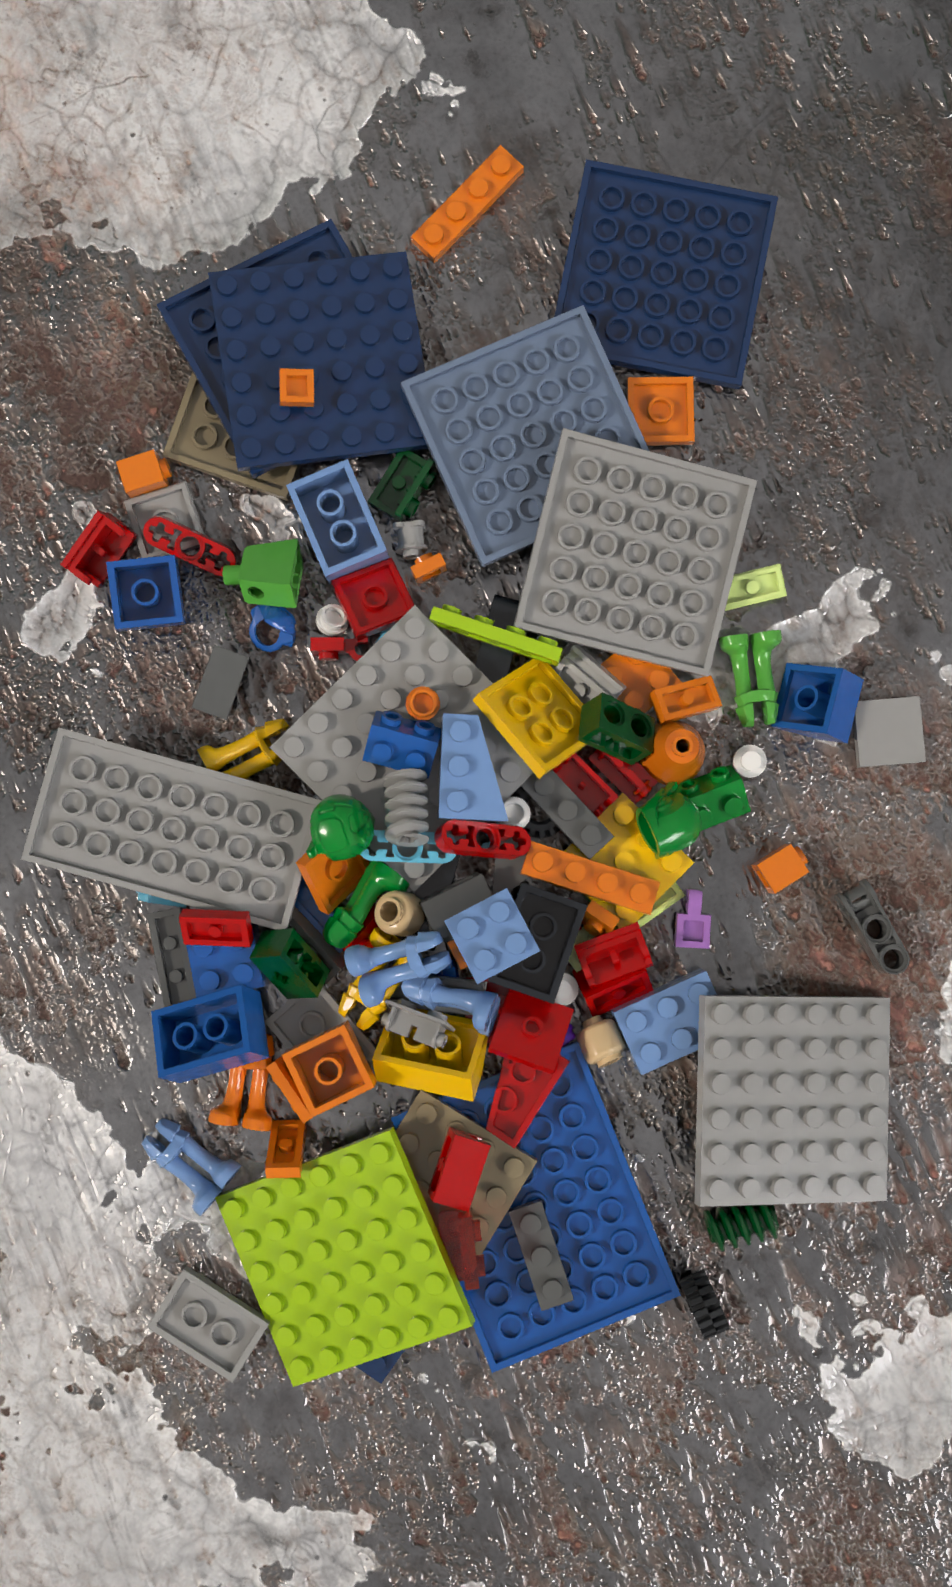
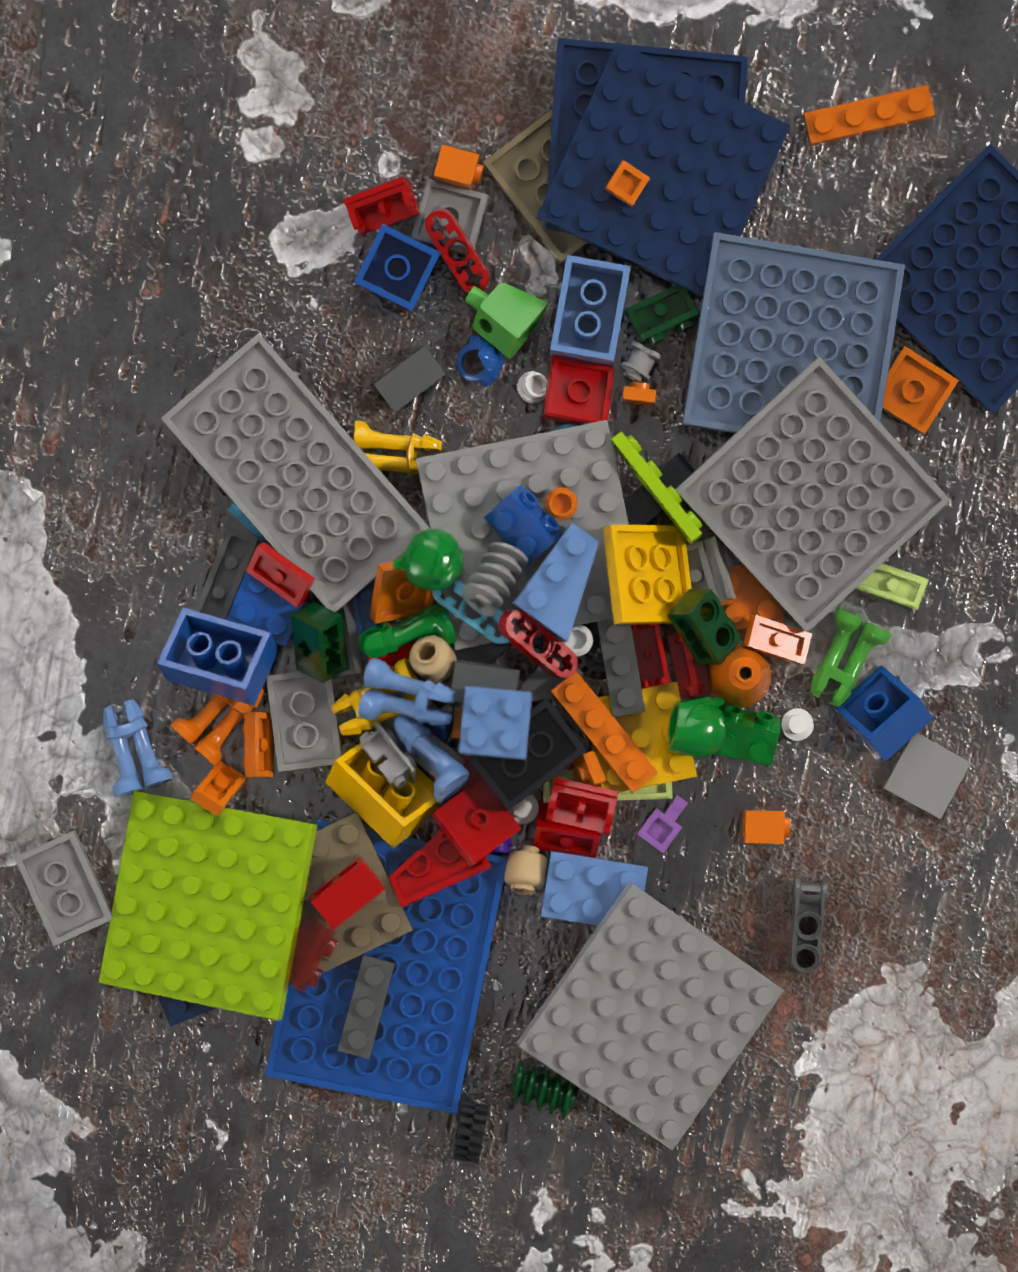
camera: 30 degrees right, 0 degrees up
orange brick [282,1020,377,1118] -> none
red plate [310,637,369,662] -> none

